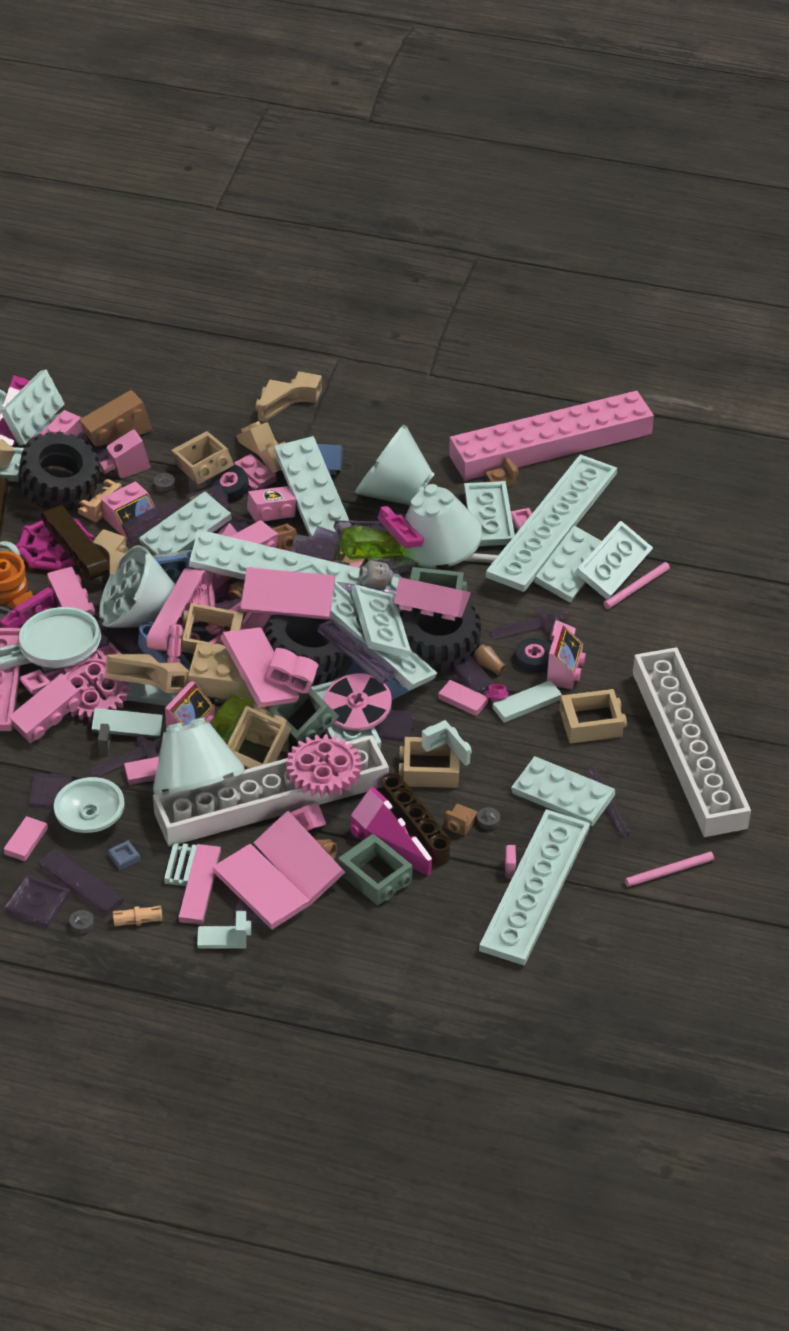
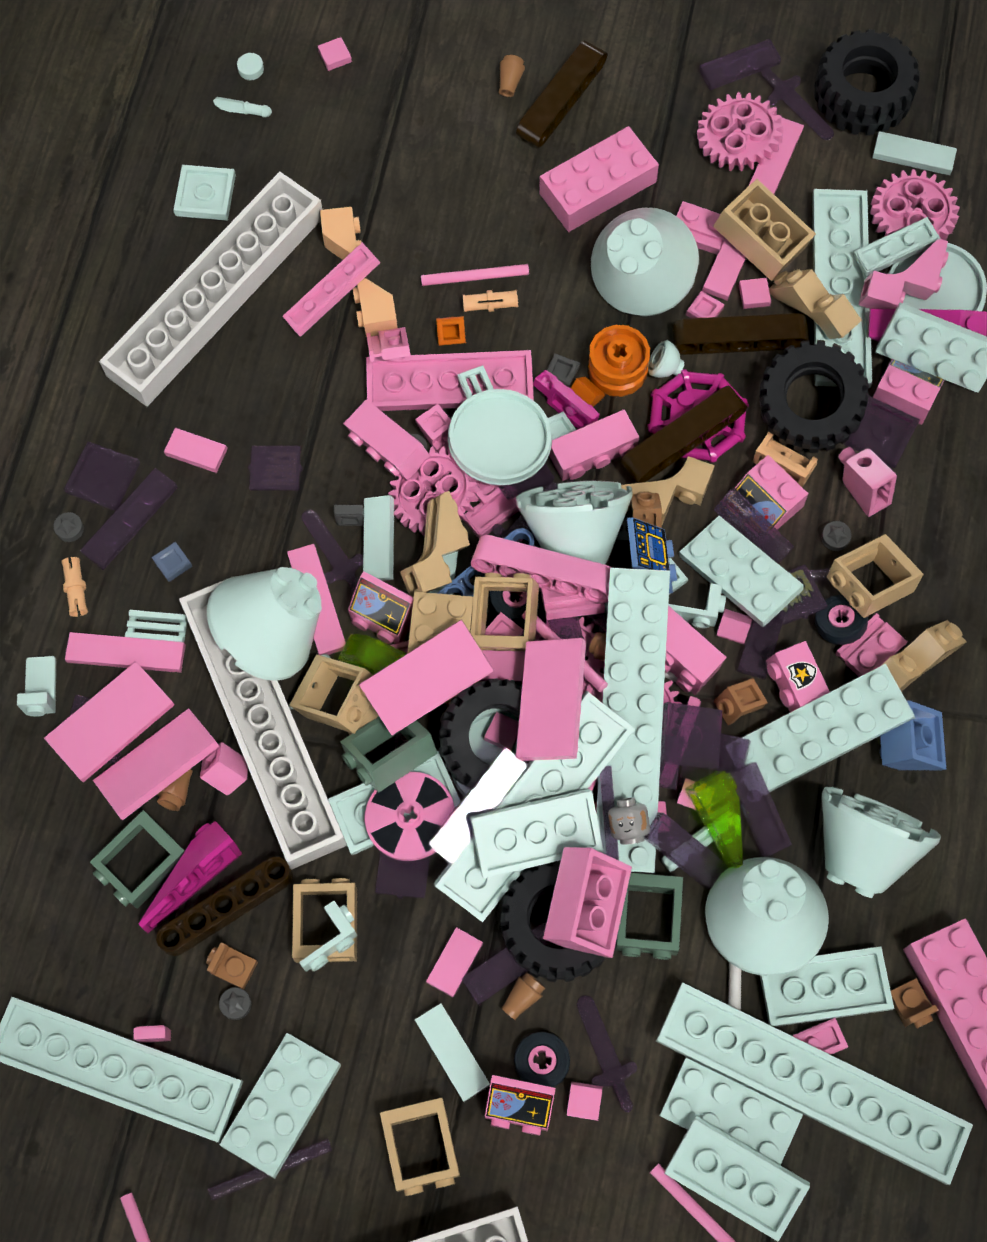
camera: 90 degrees right, 25 degrees up
light aqua dish [54,777,125,833] -> none
medium nougat wedge [80,390,153,447] -> none
bright pink axle [167,624,182,663] -> none
bright pink brick [265,648,318,693] -> none
bright pink gear [286,734,362,798] -> none
dark pink hinge [377,506,424,549] -> none
dark pink plate [486,684,508,702] -> none

